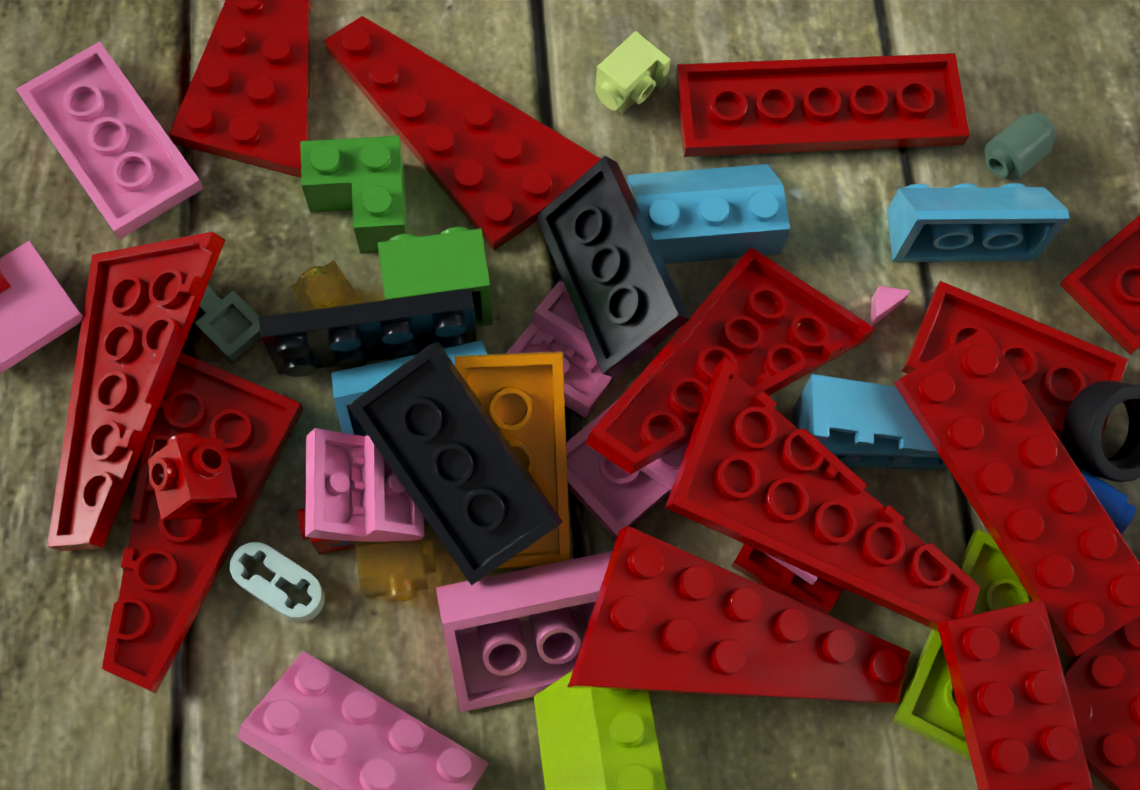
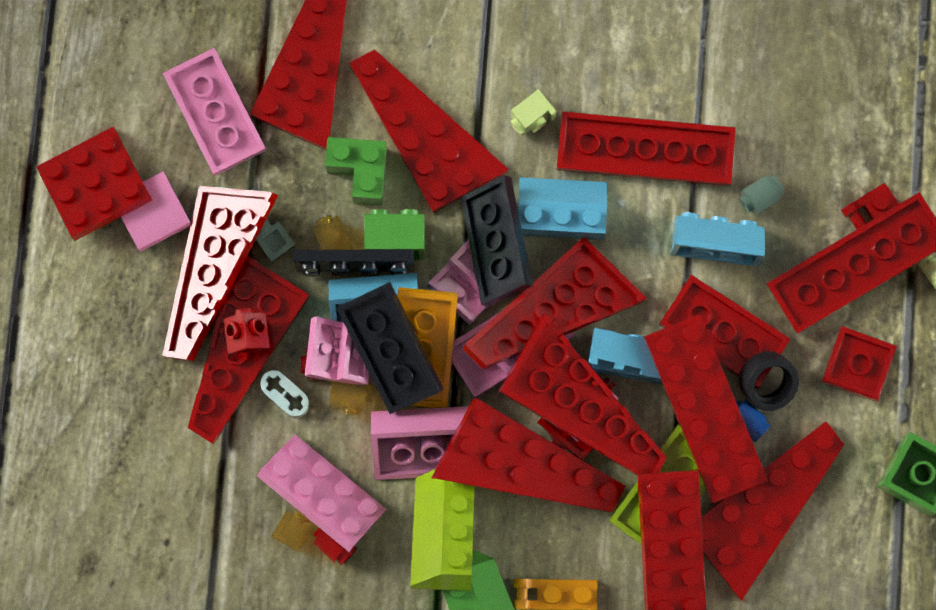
camera: 15 degrees right, 10 degrees up
bright pink piece [869,286,910,327] -> none

